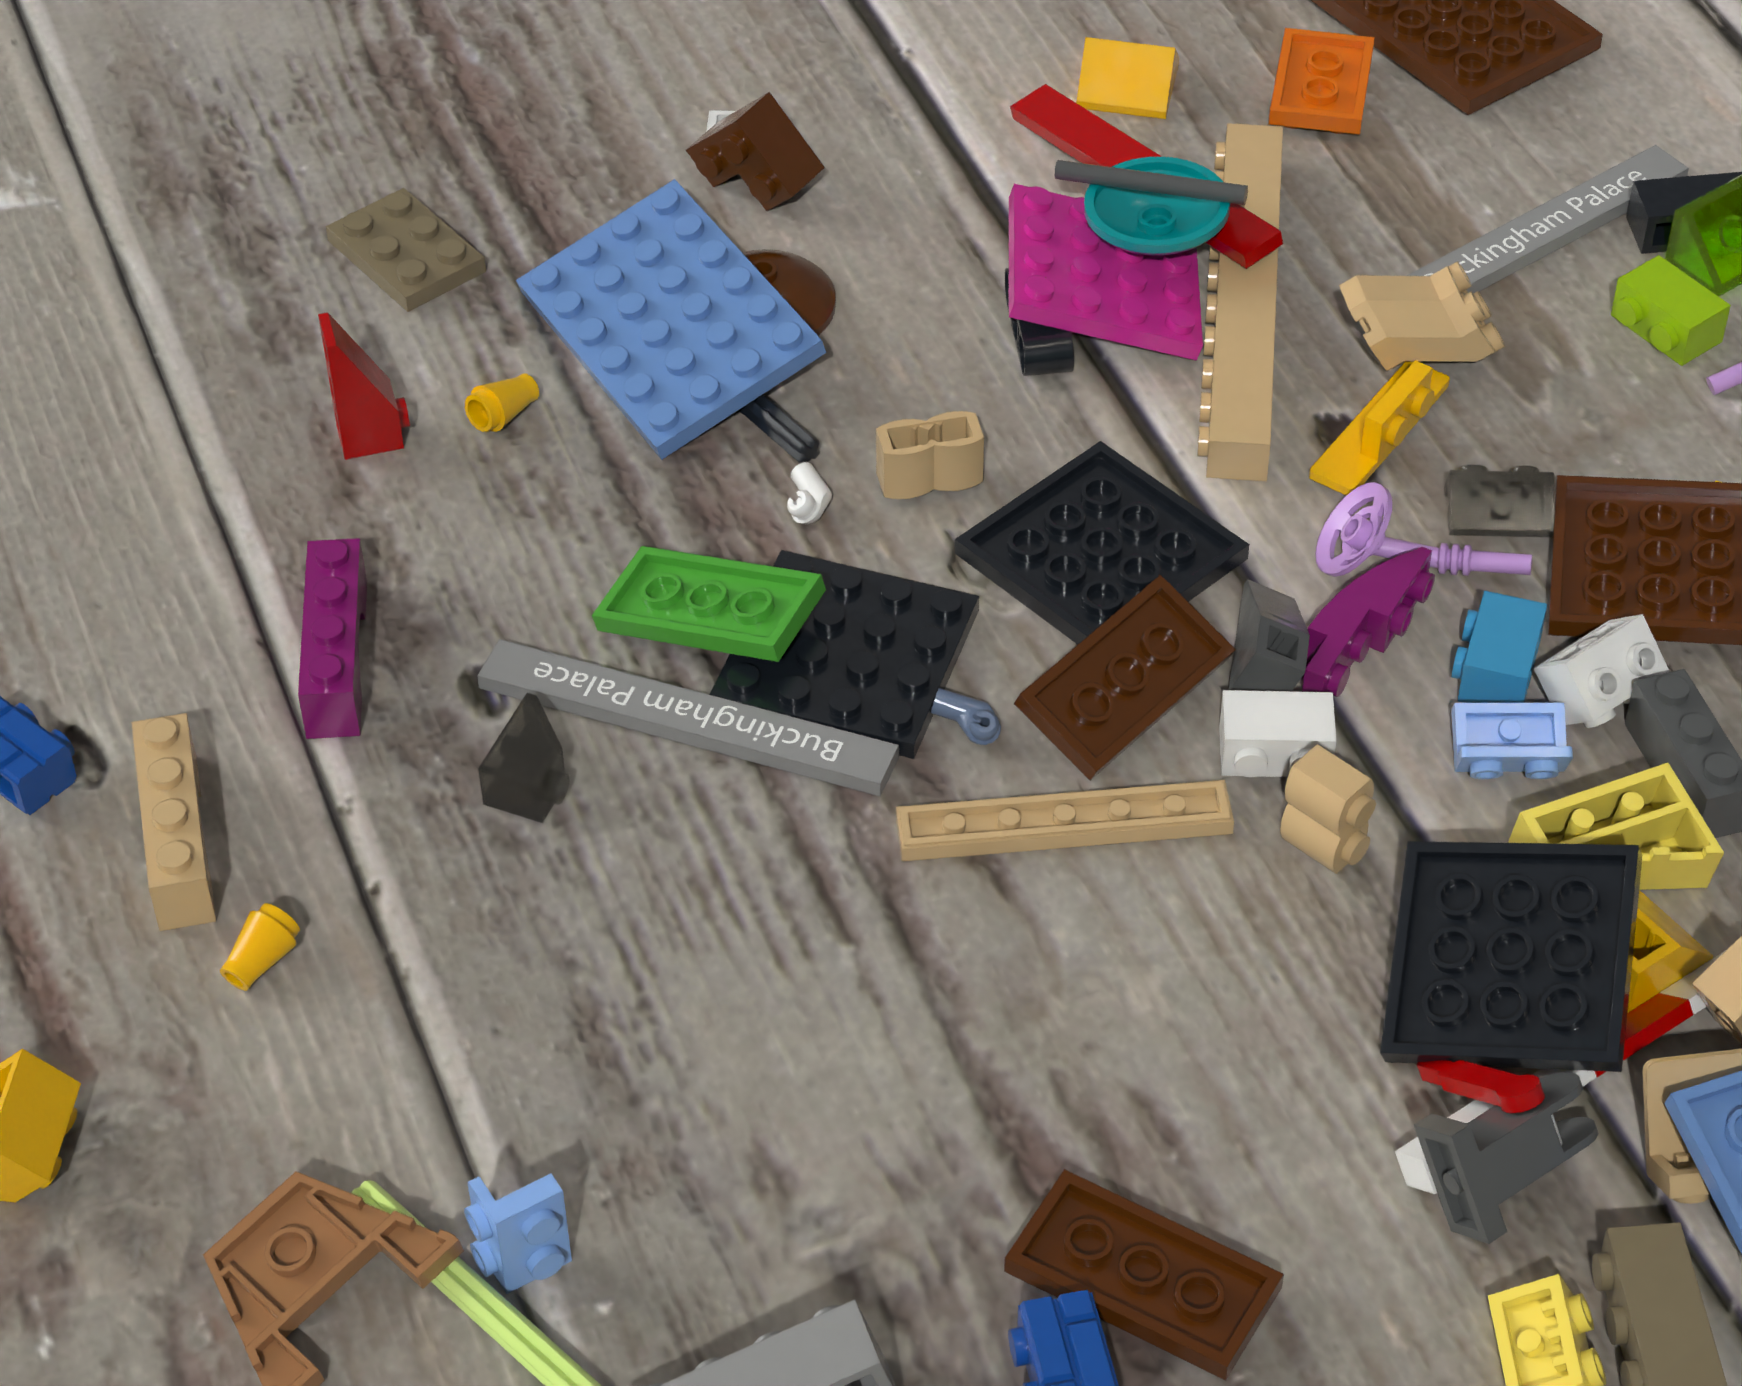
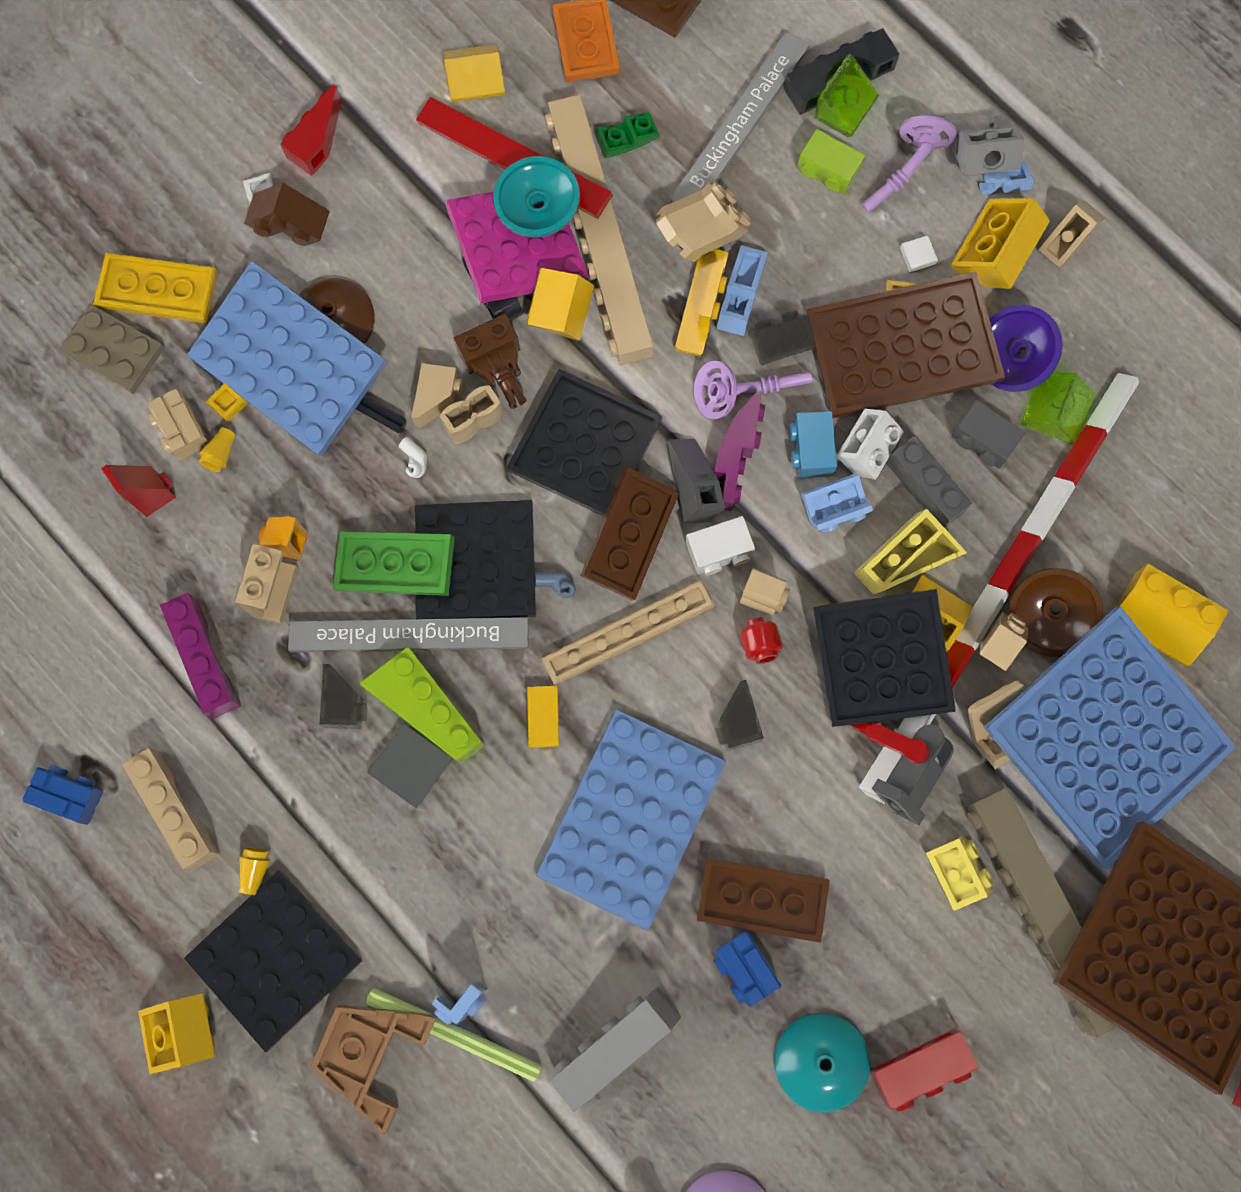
camera: 20 degrees left, 30 degrees up
dark grey bar [1054,160,1248,205] -> none
none -> yellow tile [93,252,218,324]
none -> tan brick [147,388,209,460]
none -> black plate [184,870,363,1053]
none -> yellow tile [206,383,248,423]
none -> tan panel [235,544,299,624]
none -> light orange slope [258,516,309,561]
none -> red slope [280,84,342,176]
none -> lime wedge [359,647,485,765]
none -> dark grey tile [367,723,453,809]
none -> tan slope [411,363,463,428]
none -> reddish brown brick [453,313,527,409]
none -> yellow slope [526,268,594,341]
none -> yellow tile [527,686,559,748]
none -> medium blue plate [536,709,726,931]
none -> green slope [595,112,660,158]
none -> clear smoke slope [715,680,764,752]
none -> light blue slope [716,245,768,336]
none -> red head [740,617,783,664]

